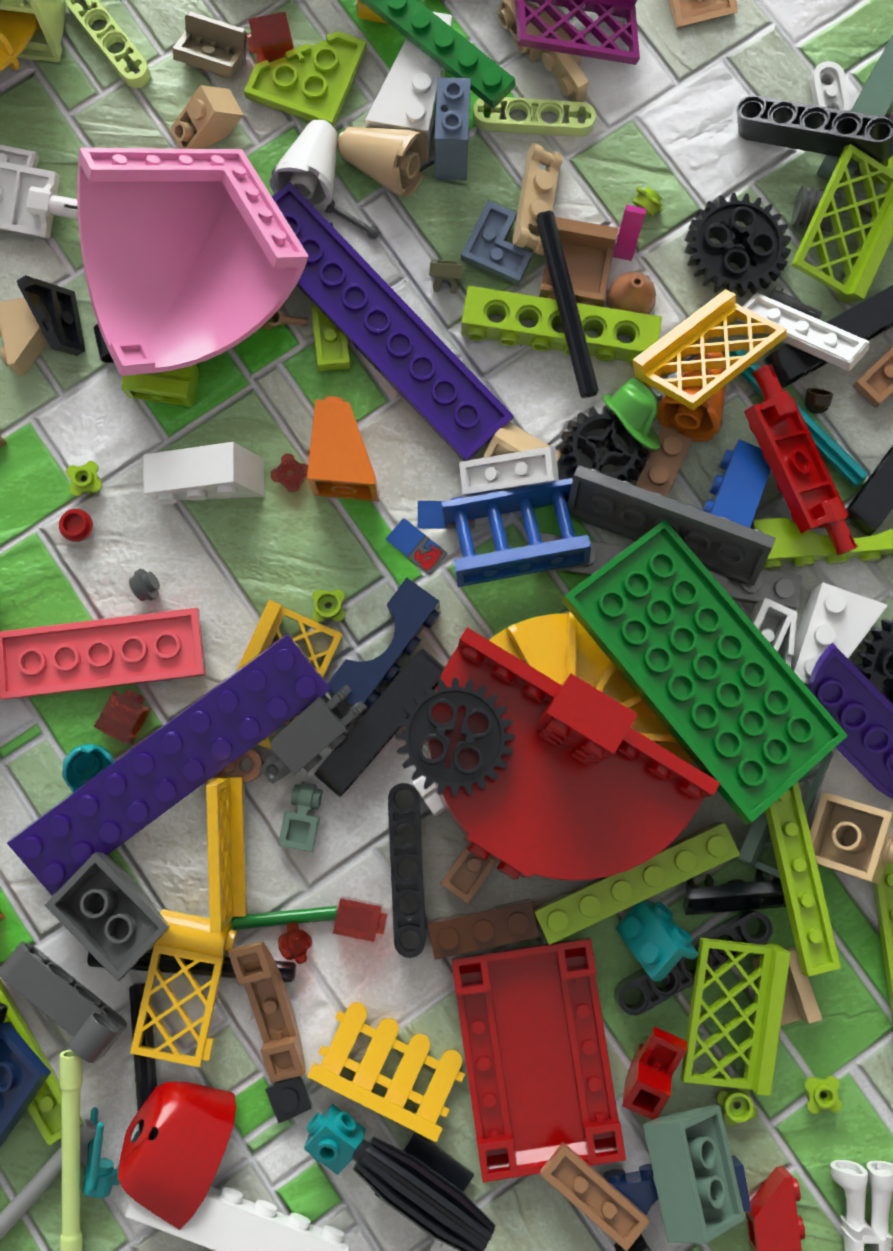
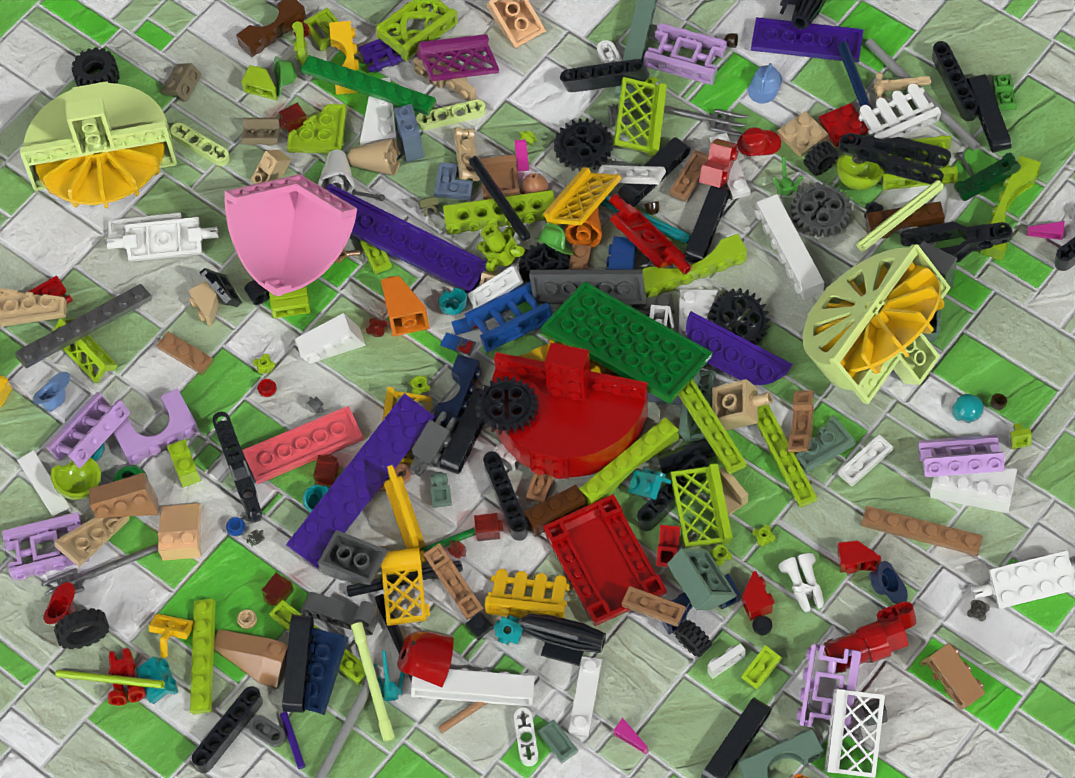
camera: 10 degrees left, 20 degrees down
none -> teal hair [438,287,467,315]
none -> lime piece [477,224,525,272]

